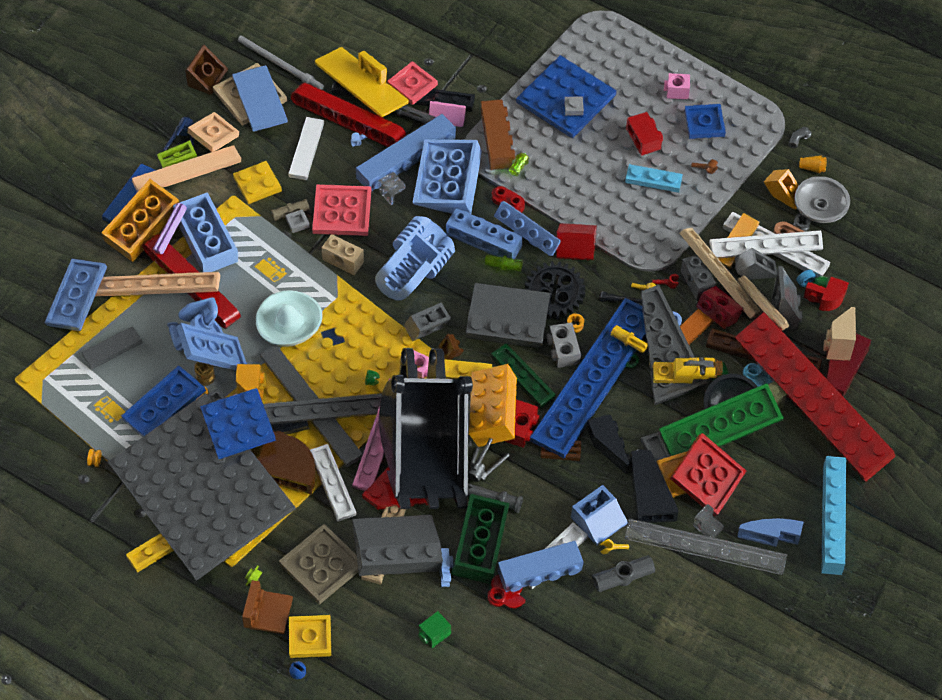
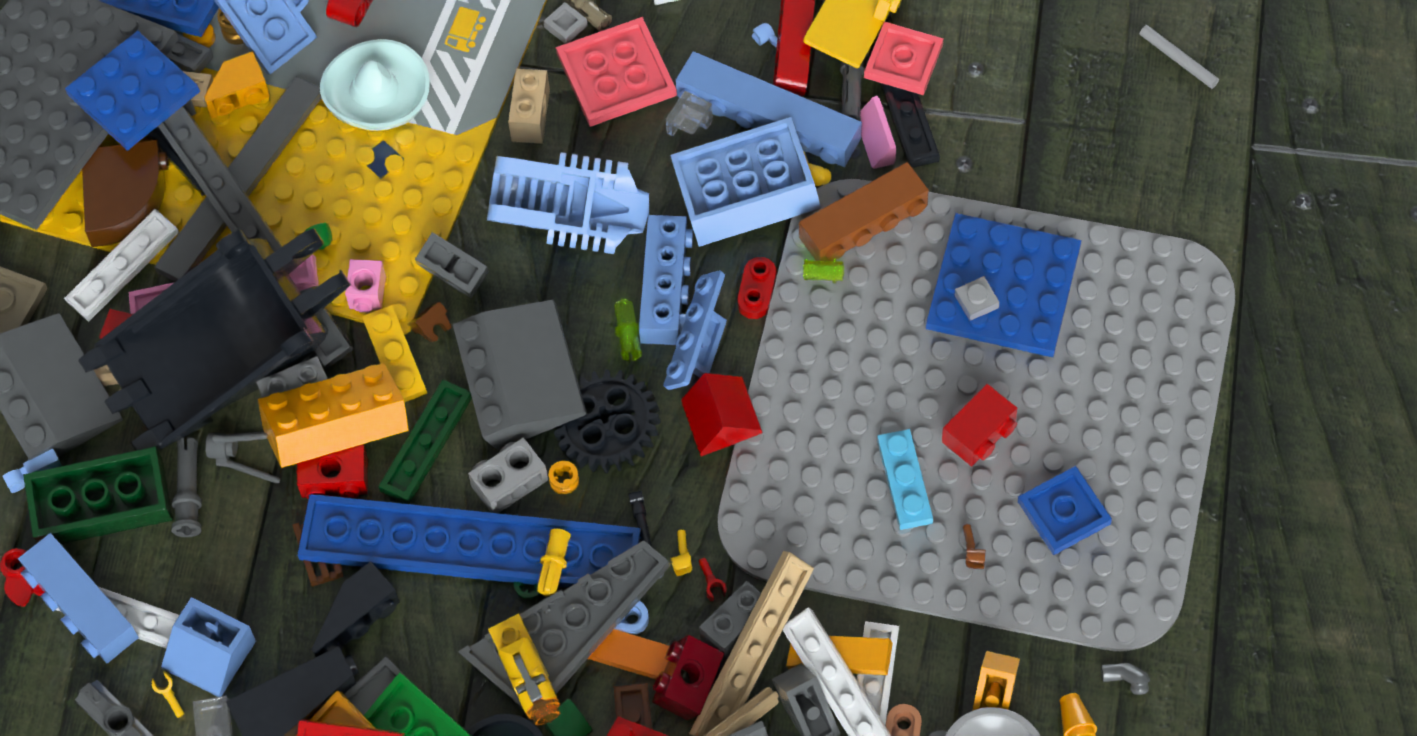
camera: 70 degrees right, 5 degrees up
bright pink brick [664,73,690,100] -> none

